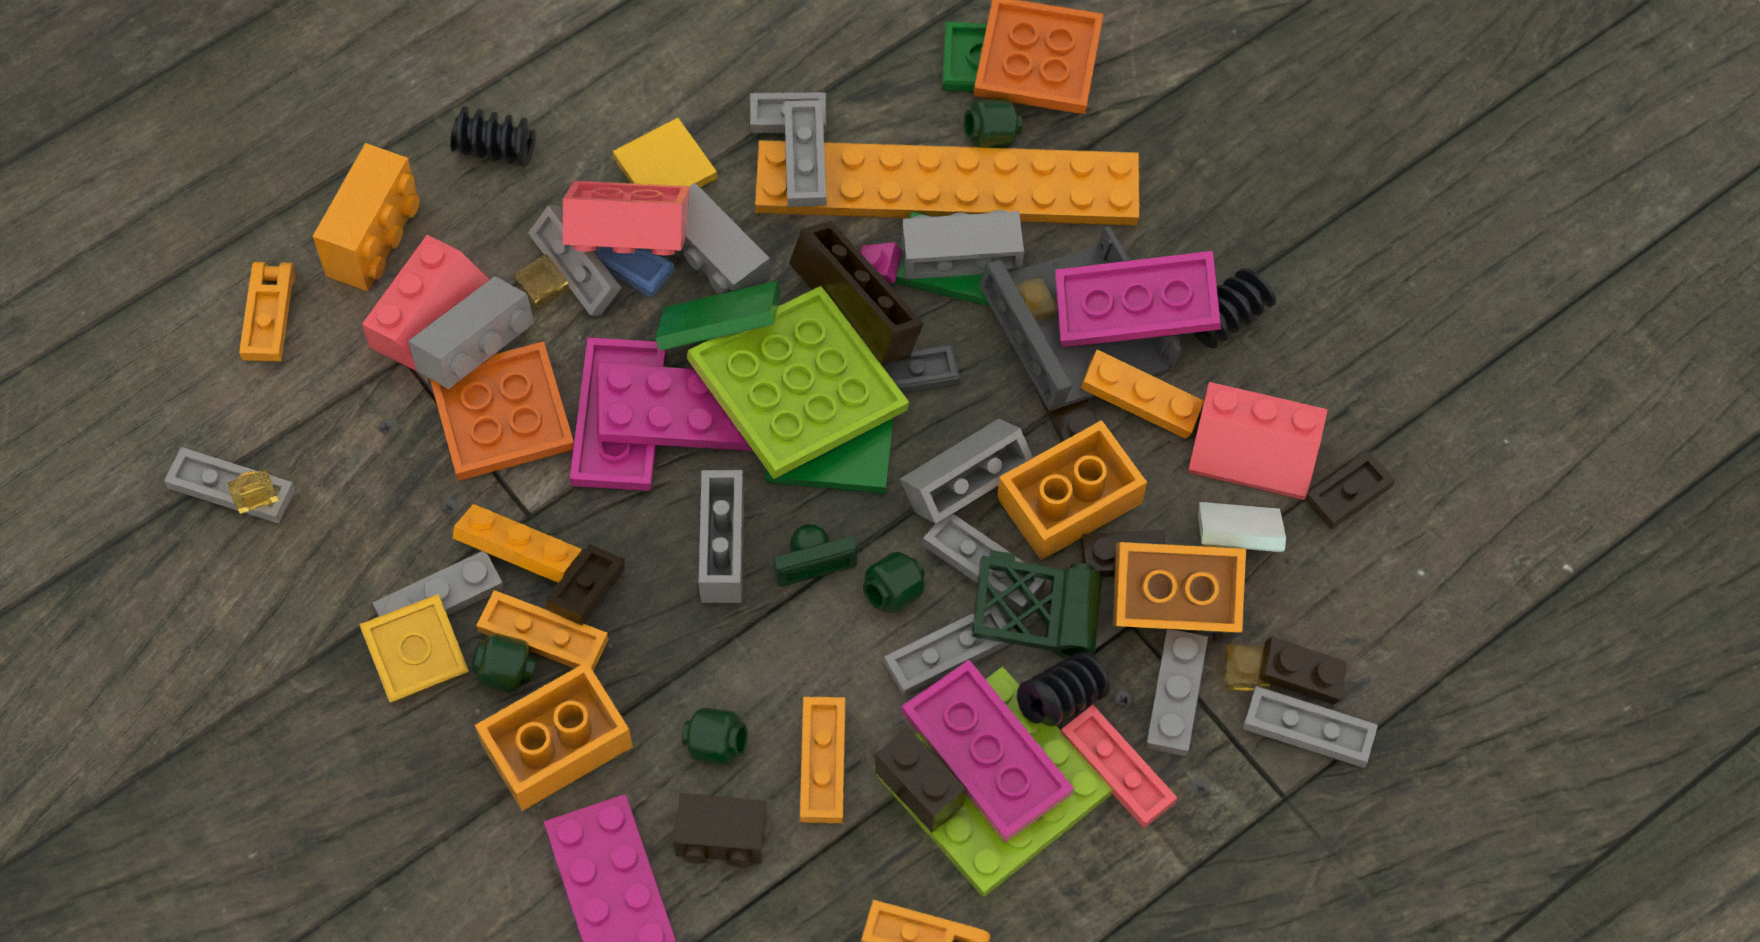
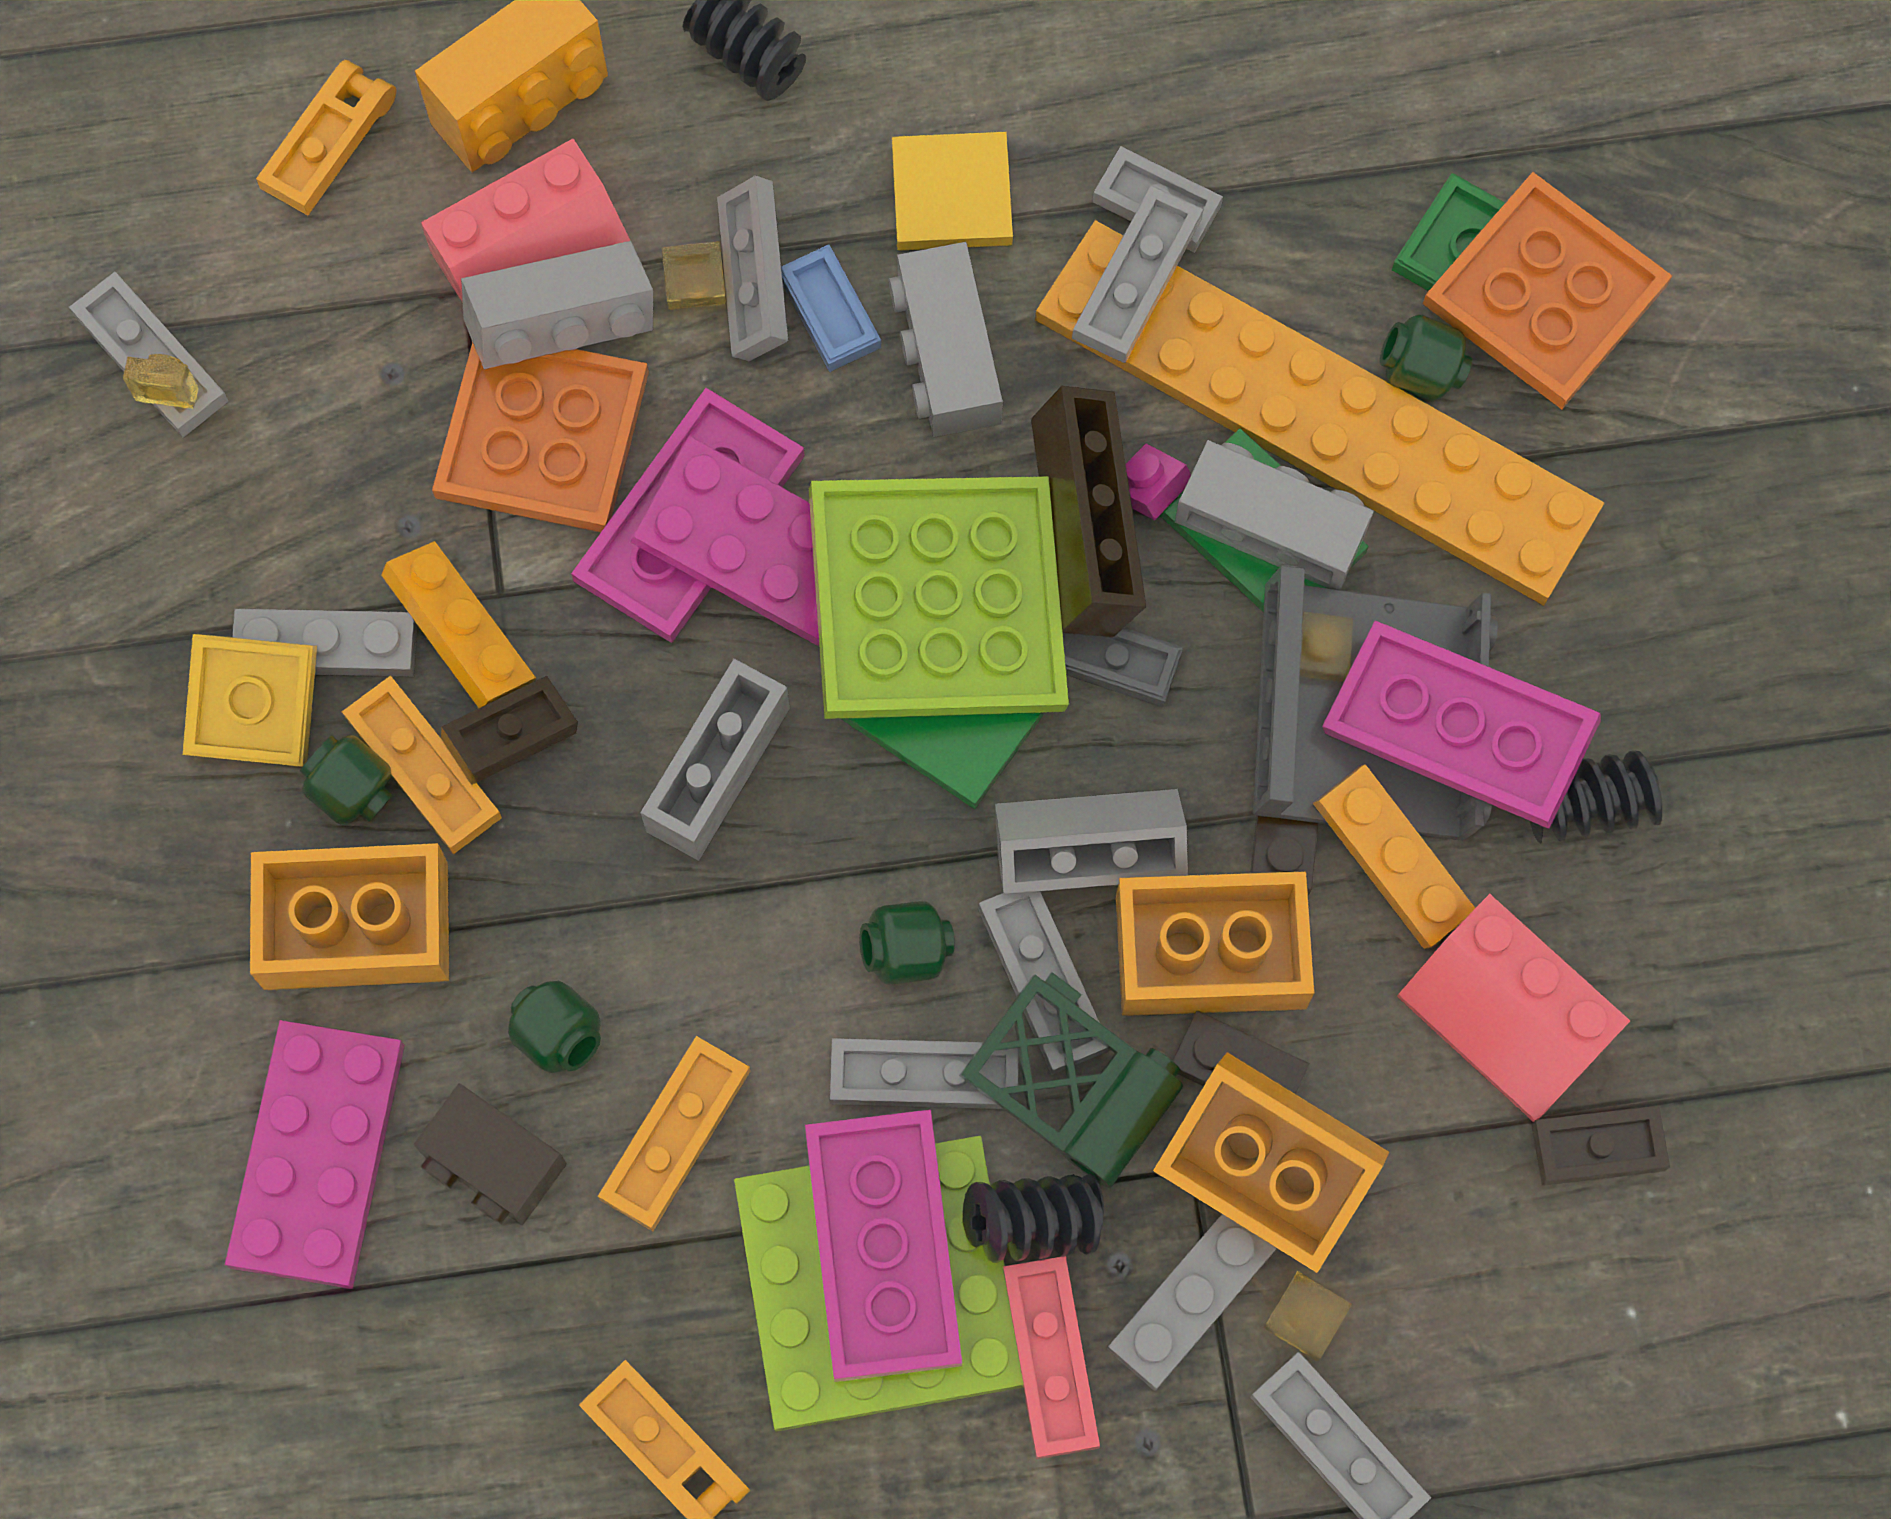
camera: 30 degrees right, 10 degrees up
coral slope [563,181,690,255] -> none
green tile [655,281,781,351] -> none
dark green tile [774,524,857,587] -> none
dark brown brick [875,727,966,833] -> none
light aqua tile [1198,502,1286,552] -> none
dark brown plate [1259,636,1347,705] -> none

